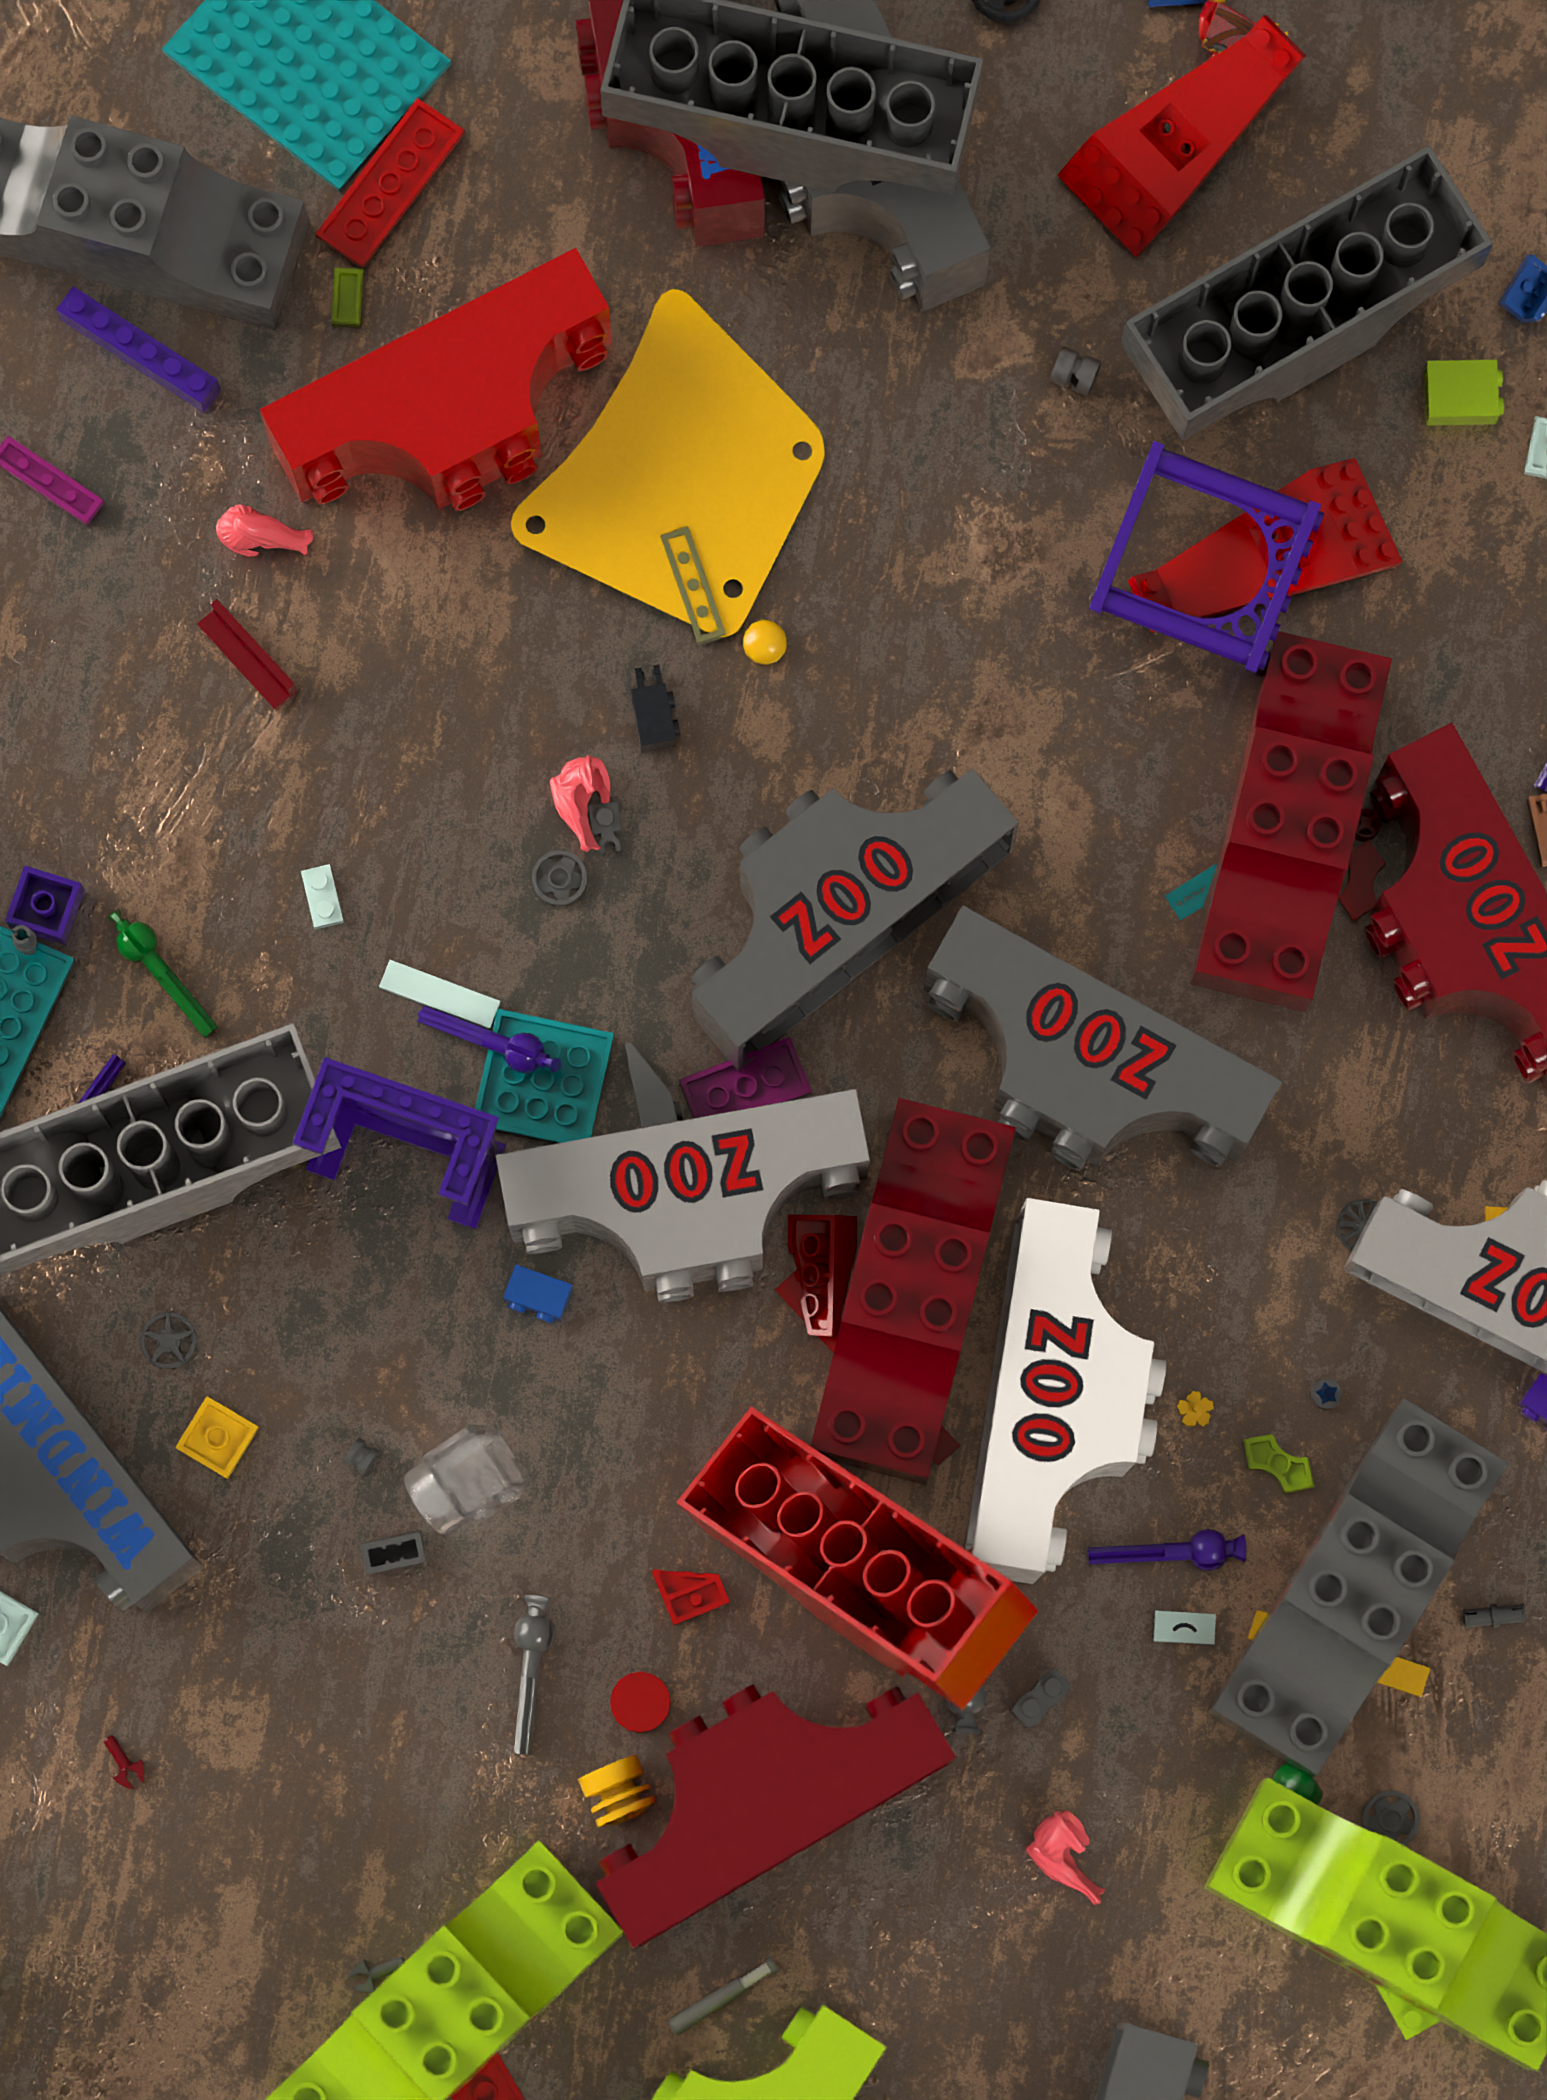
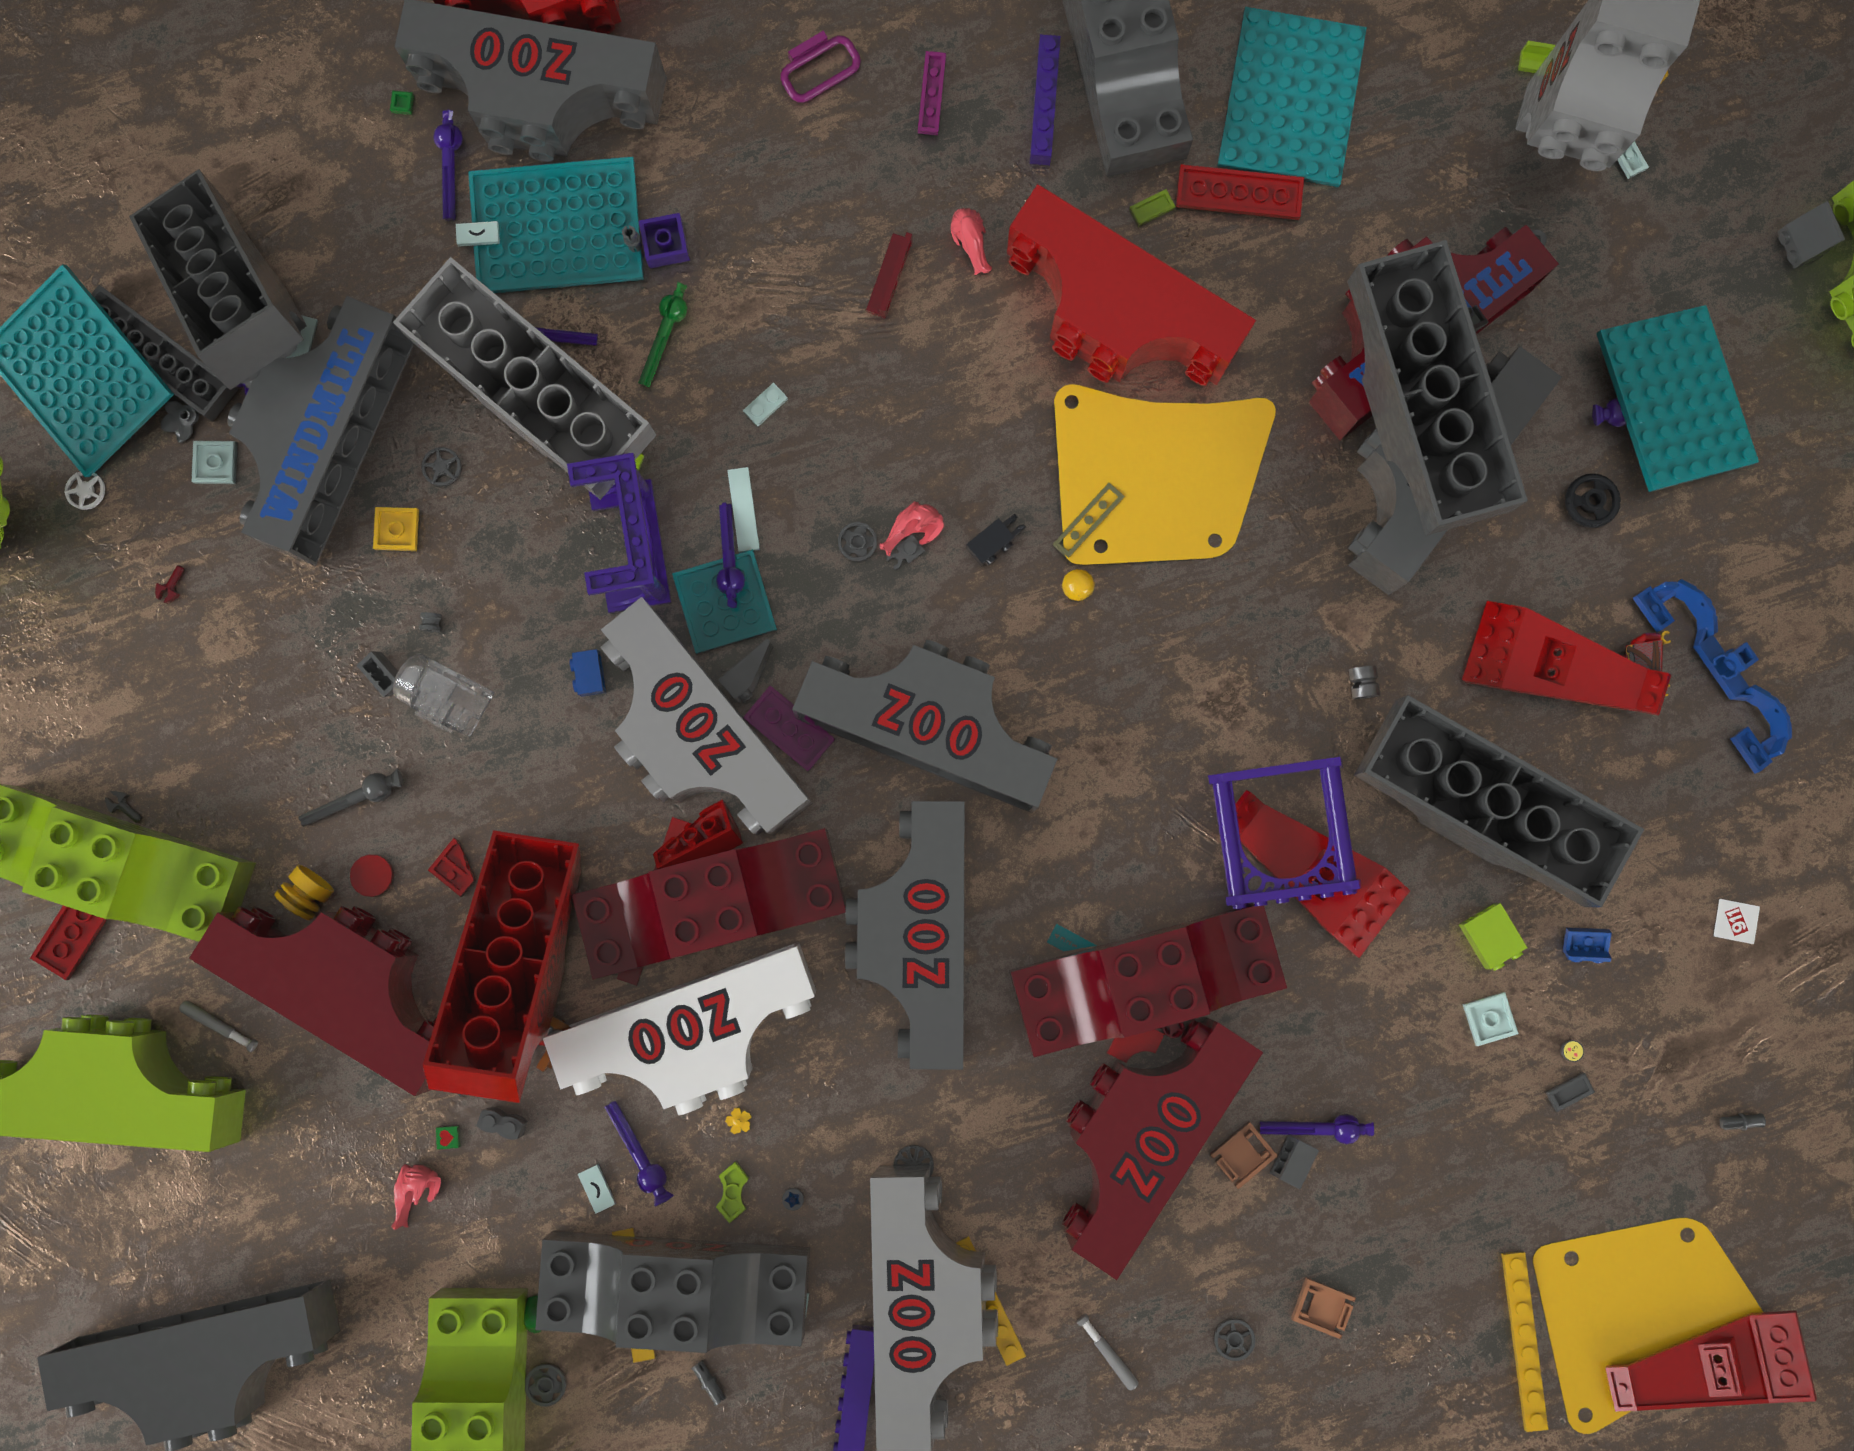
camera: 65 degrees right, 5 degrees up
none -> green tile [436,1125,460,1150]

